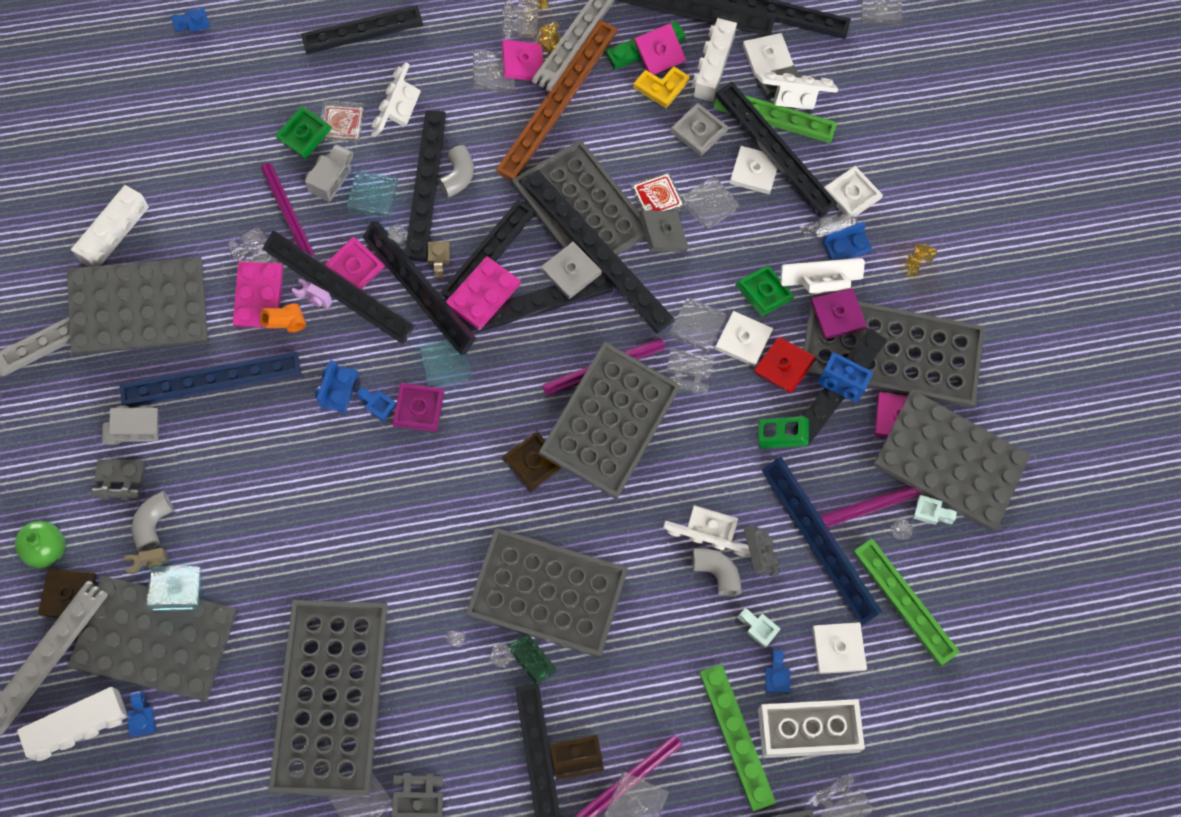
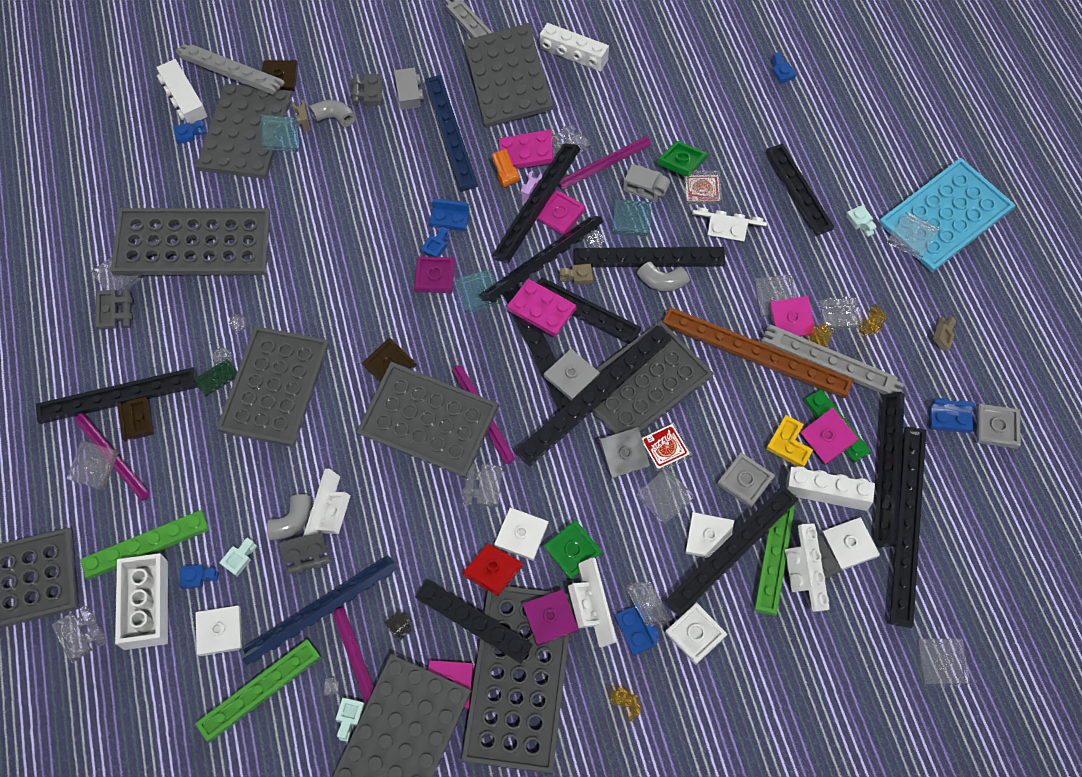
camera: 90 degrees right, 5 degrees down
bright green cylinder [15,521,66,569] -> none
clear plate [669,297,727,353] -> none
green piece [758,416,809,449] -> none
blue bracket [818,352,873,403] -> none
none -> clear smoke plate [384,611,412,641]

